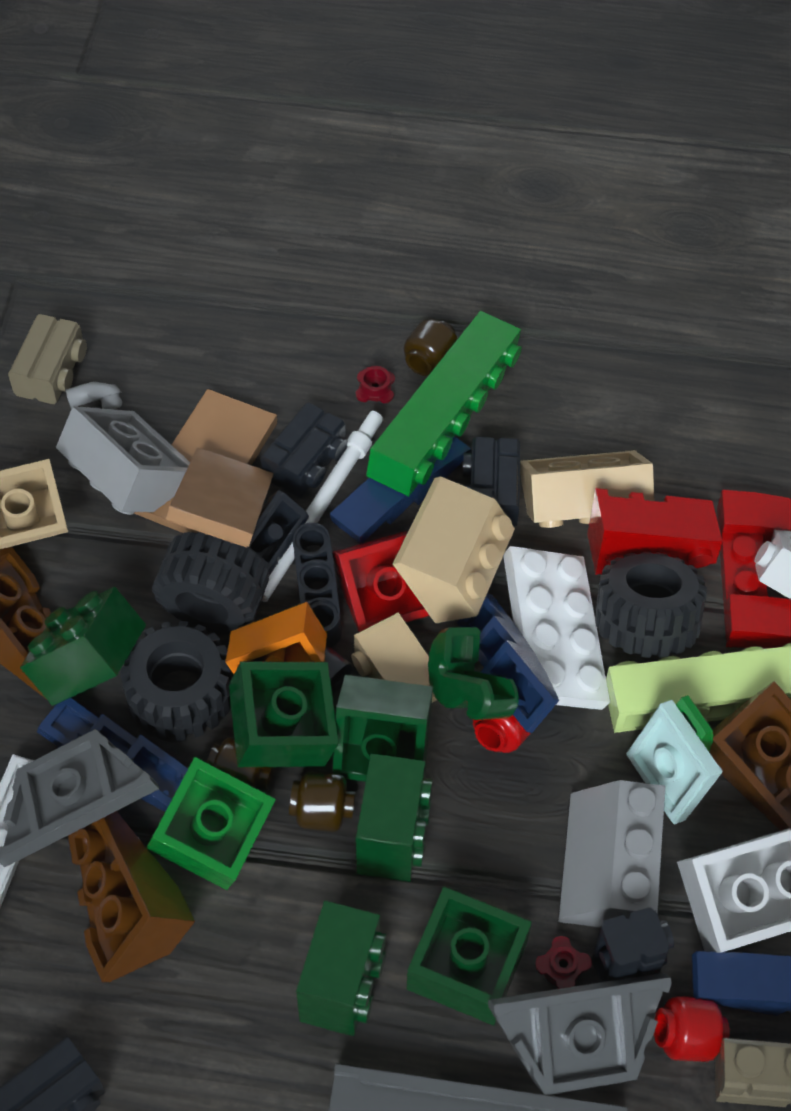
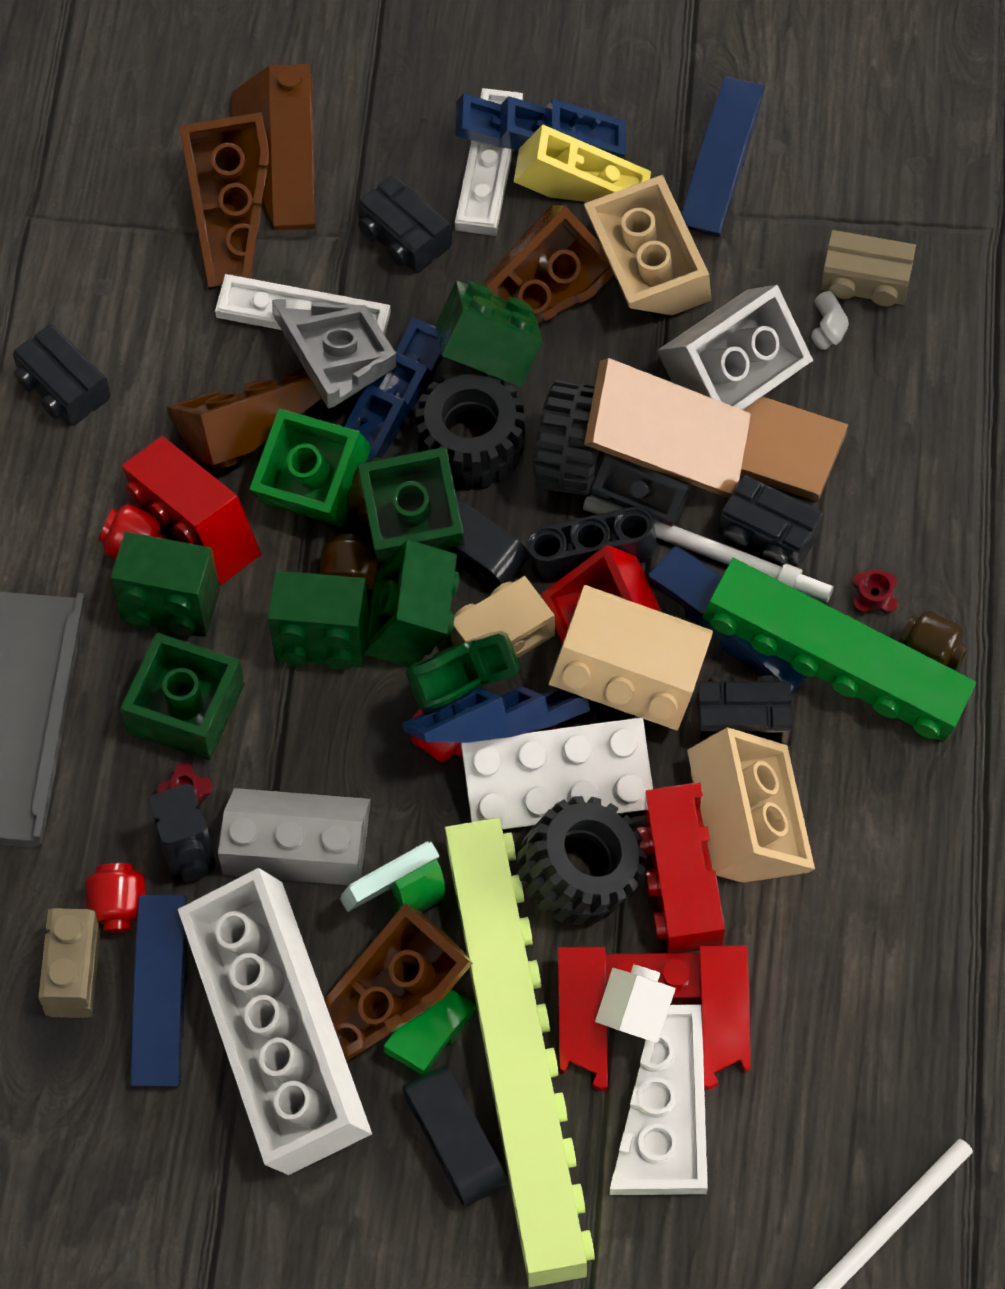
camera: 90 degrees right, 5 degrees up
orange brick [226,602,327,674] -> none
dark grey wing [488,973,672,1095] -> none
none -> red head [98,504,167,560]
none -> red wedge [122,436,262,585]

